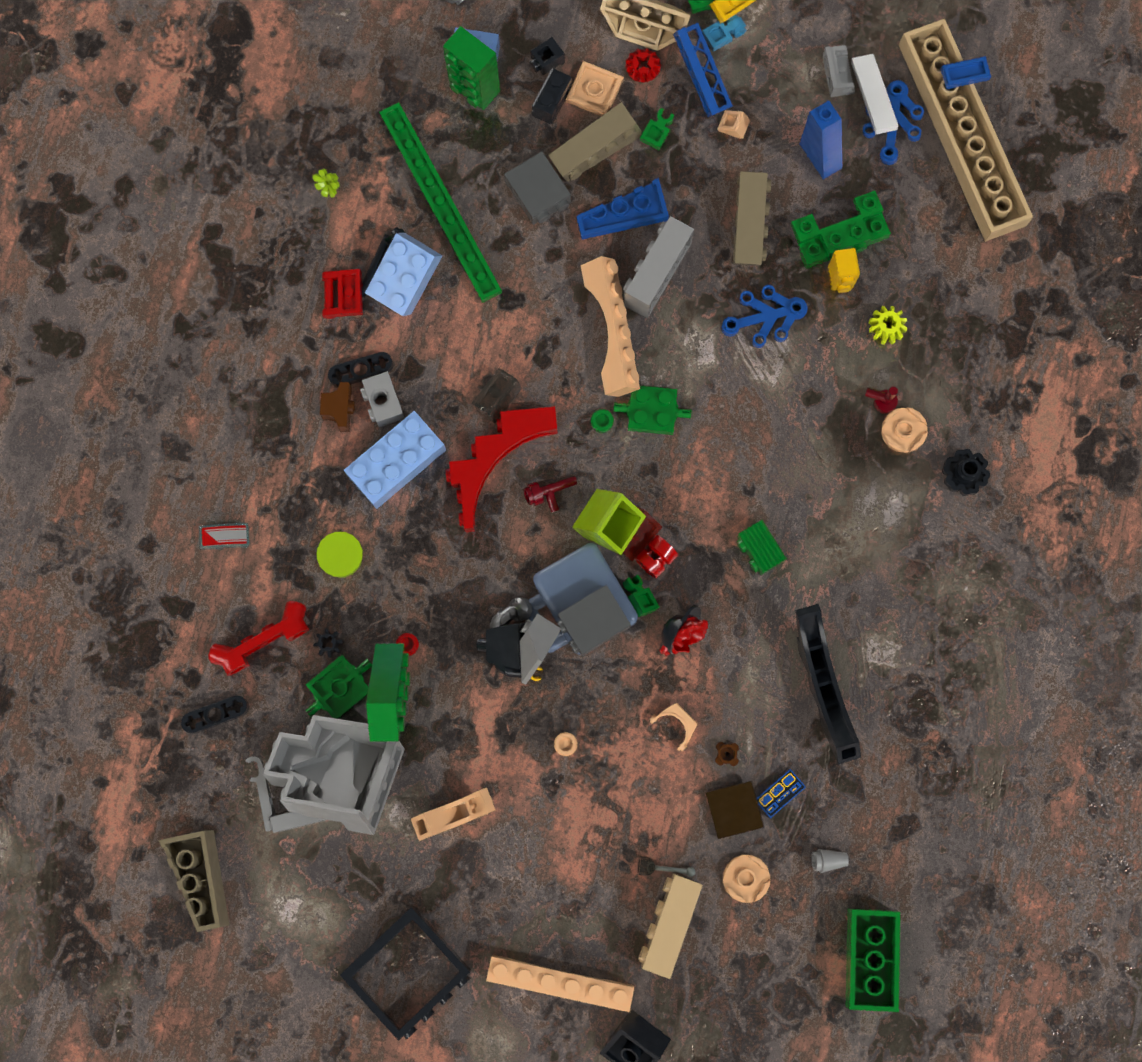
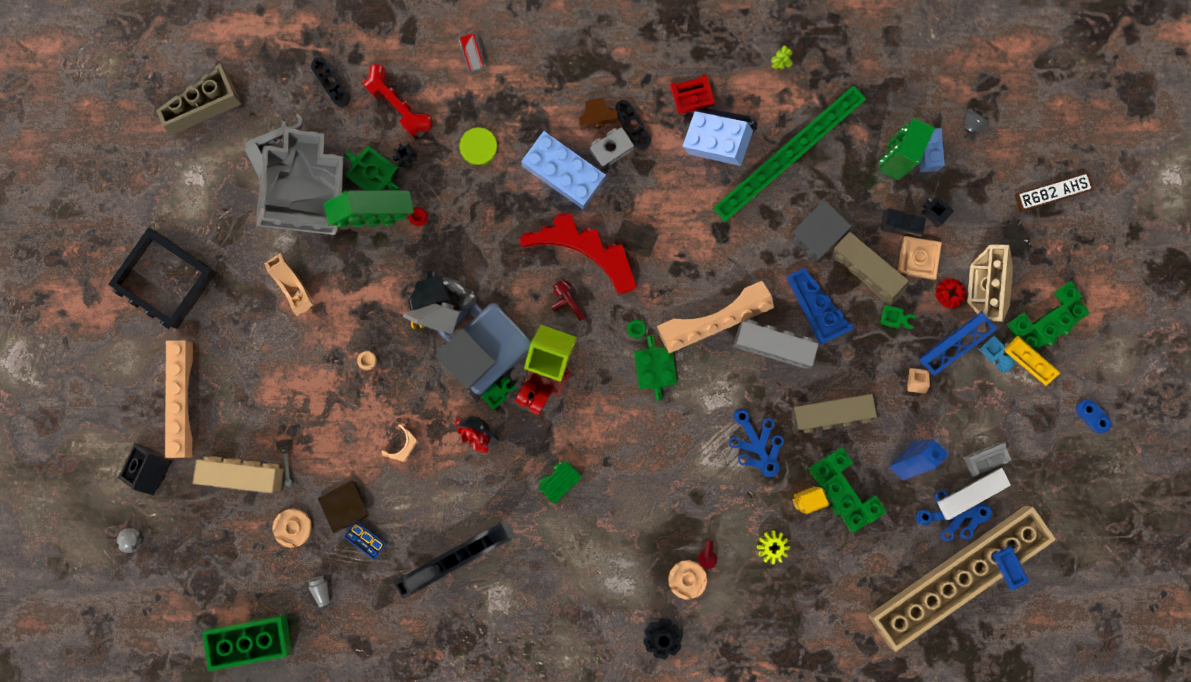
camera: 70 degrees right, 5 degrees up
reddish brown plate [715,742,739,766] -> none

